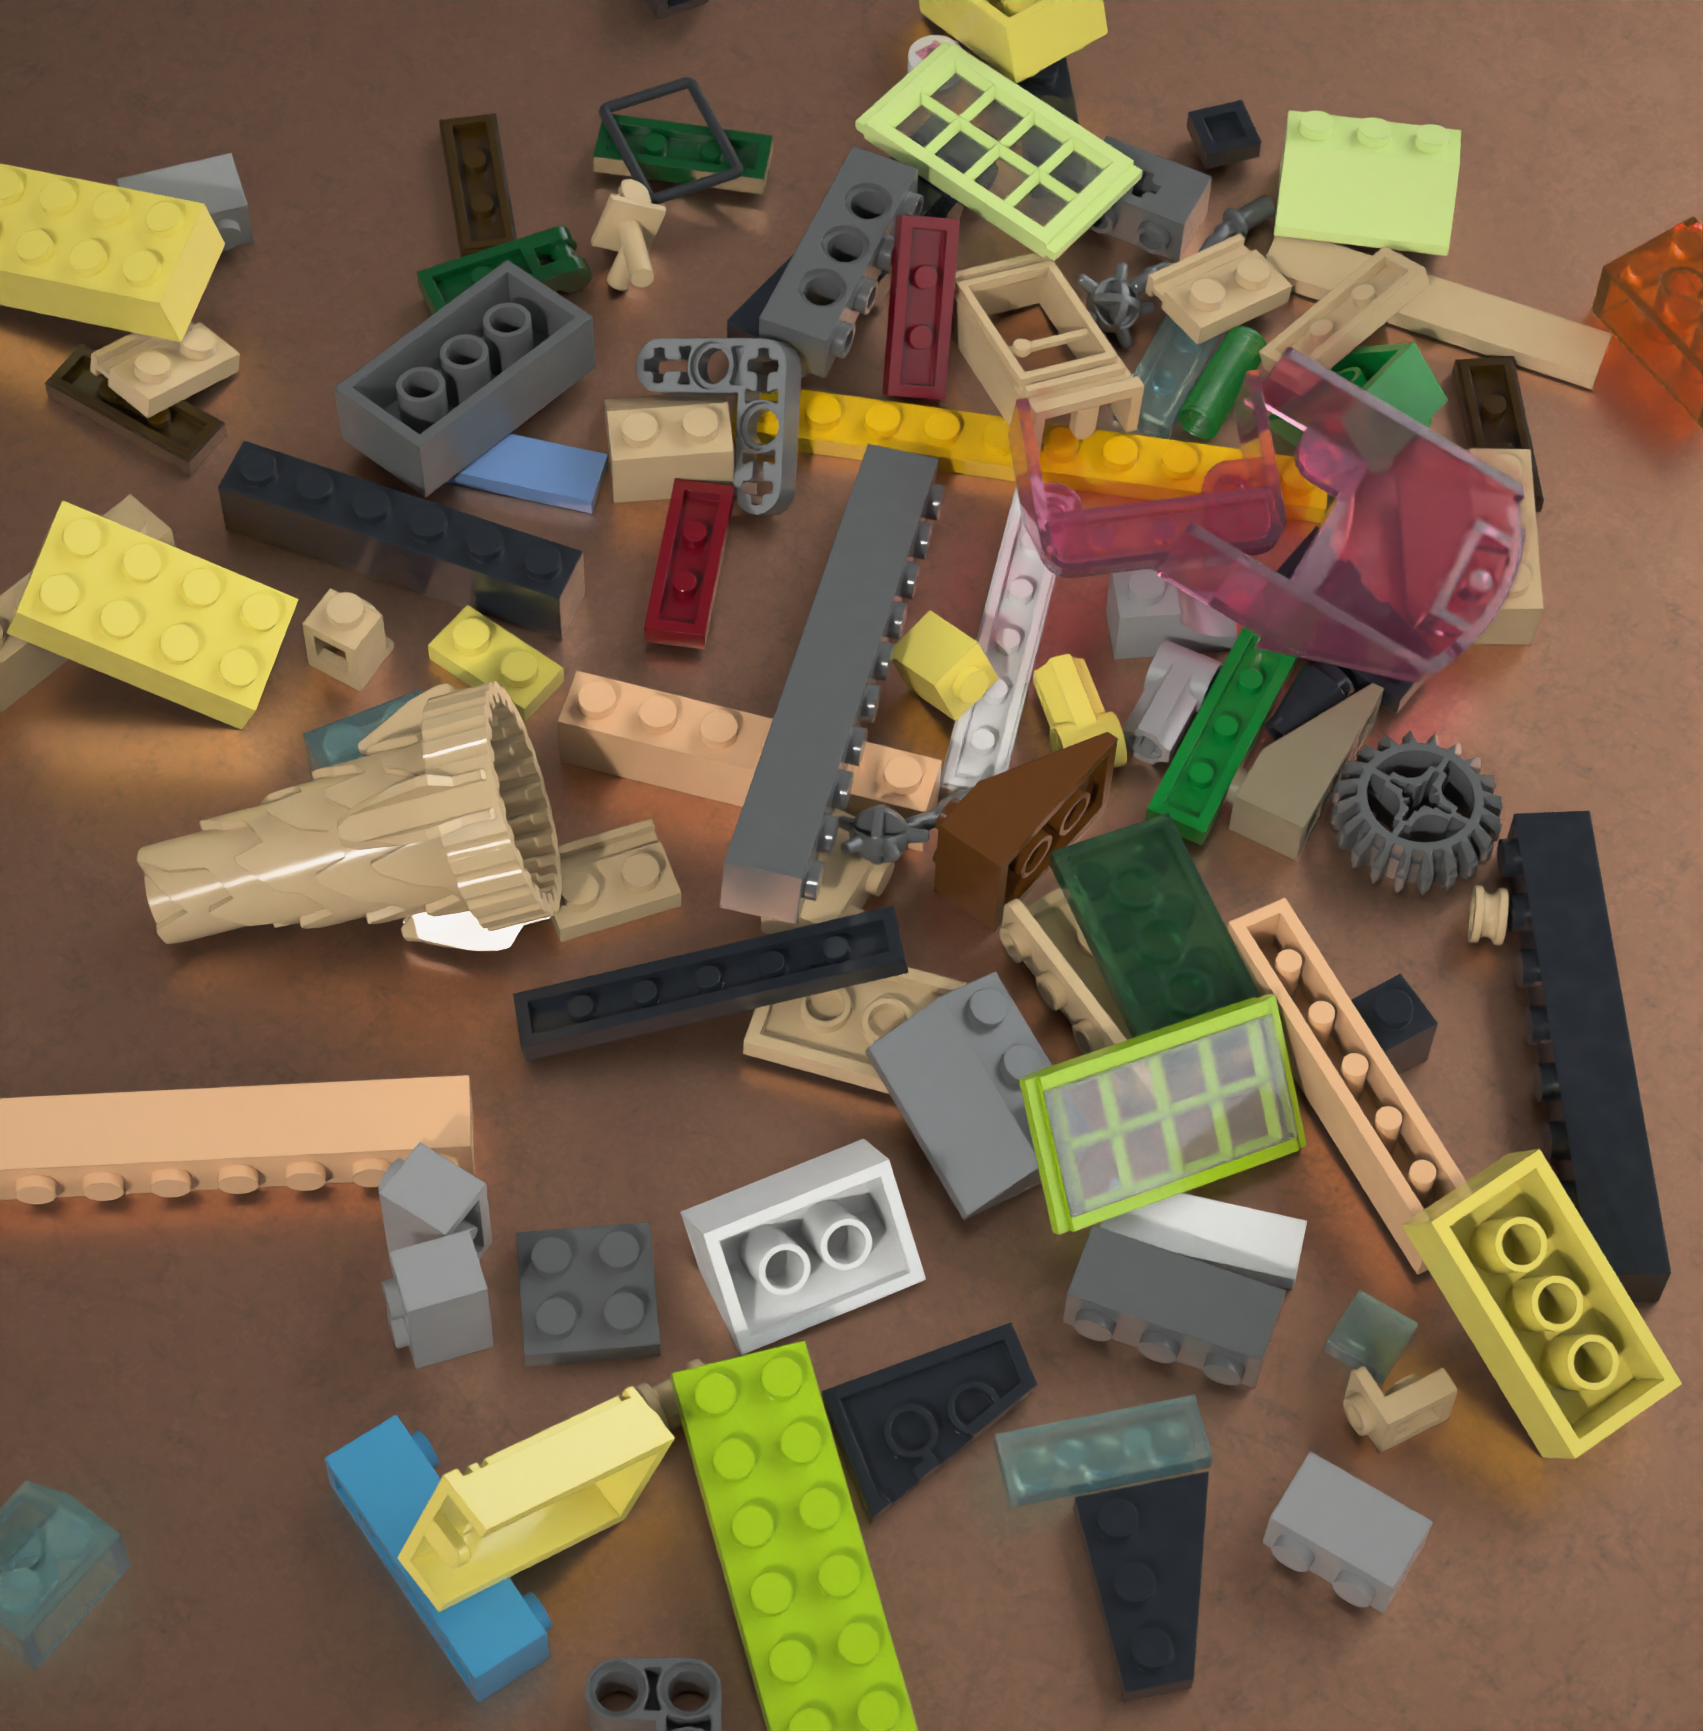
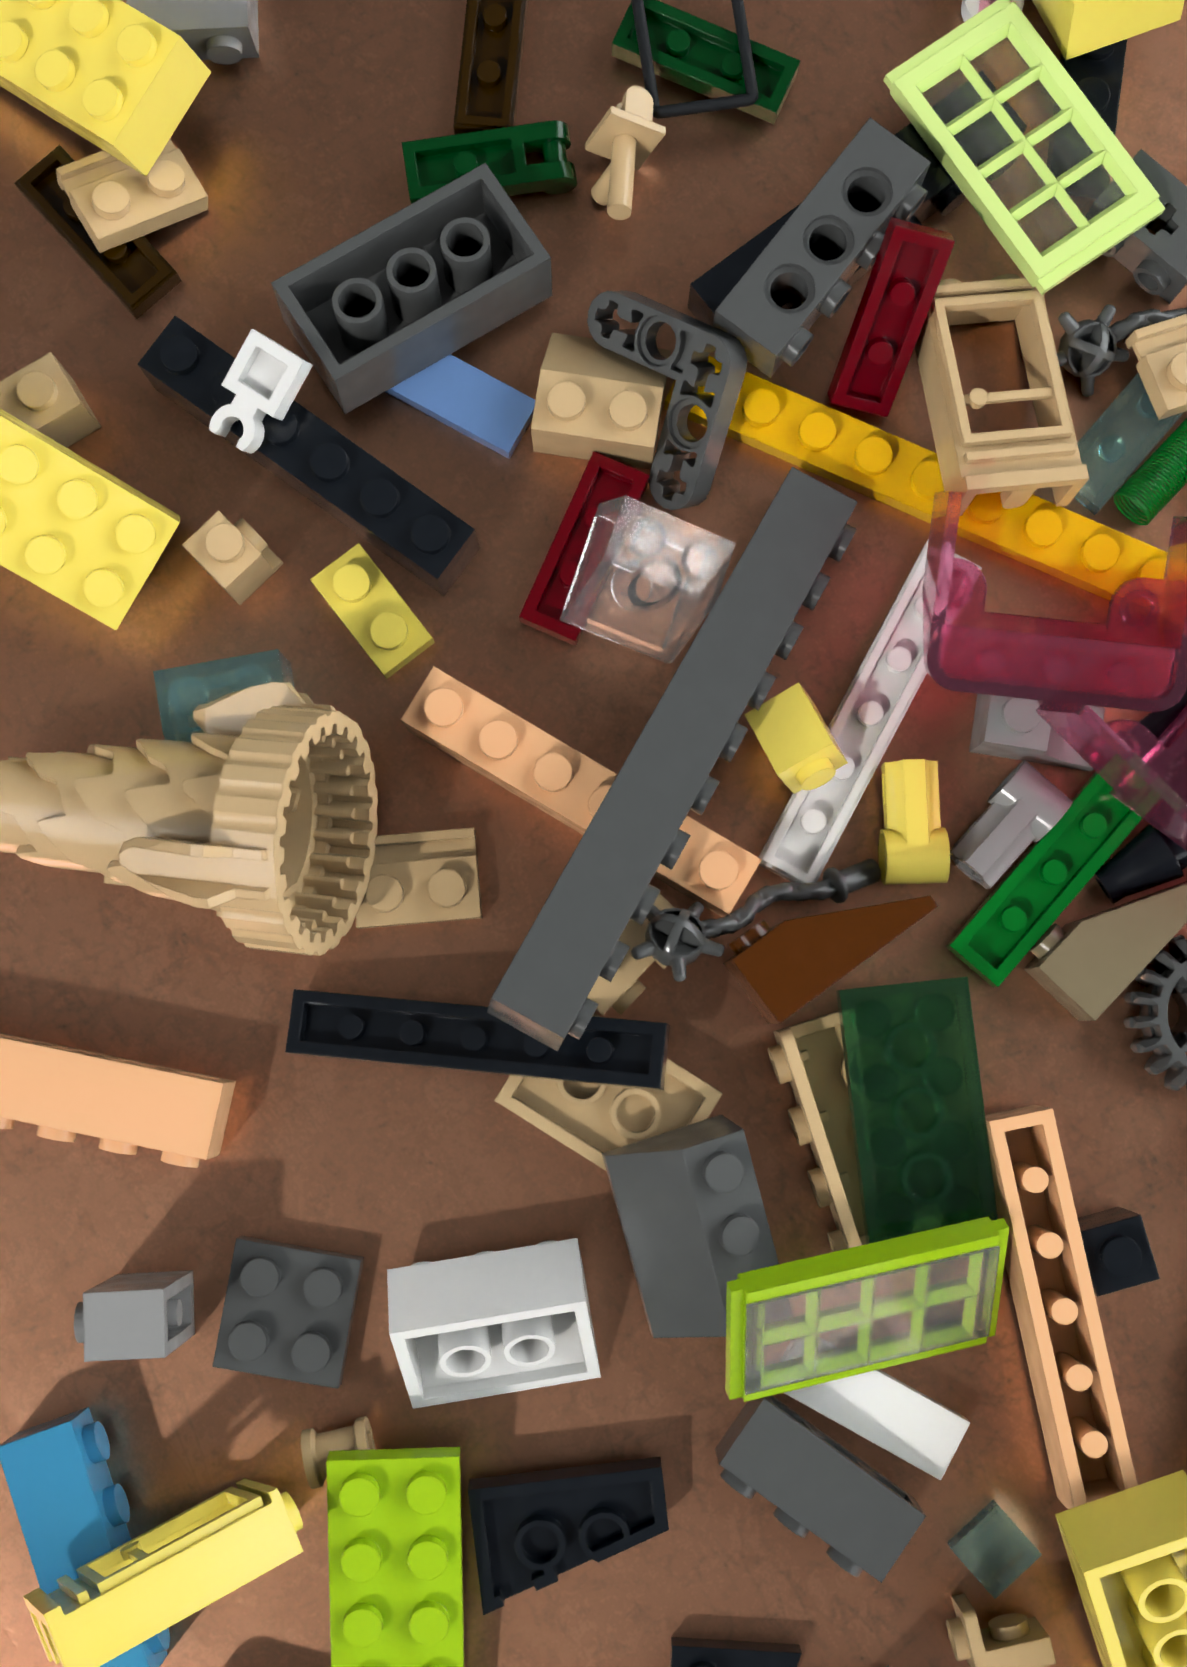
camera: 20 degrees right, 25 degrees up
light grey brick [378,1142,493,1260] -> none
clear light blue plate [994,1395,1213,1508] -> none
none -> white plate [209,329,313,454]
none -> clear slope [560,495,736,664]

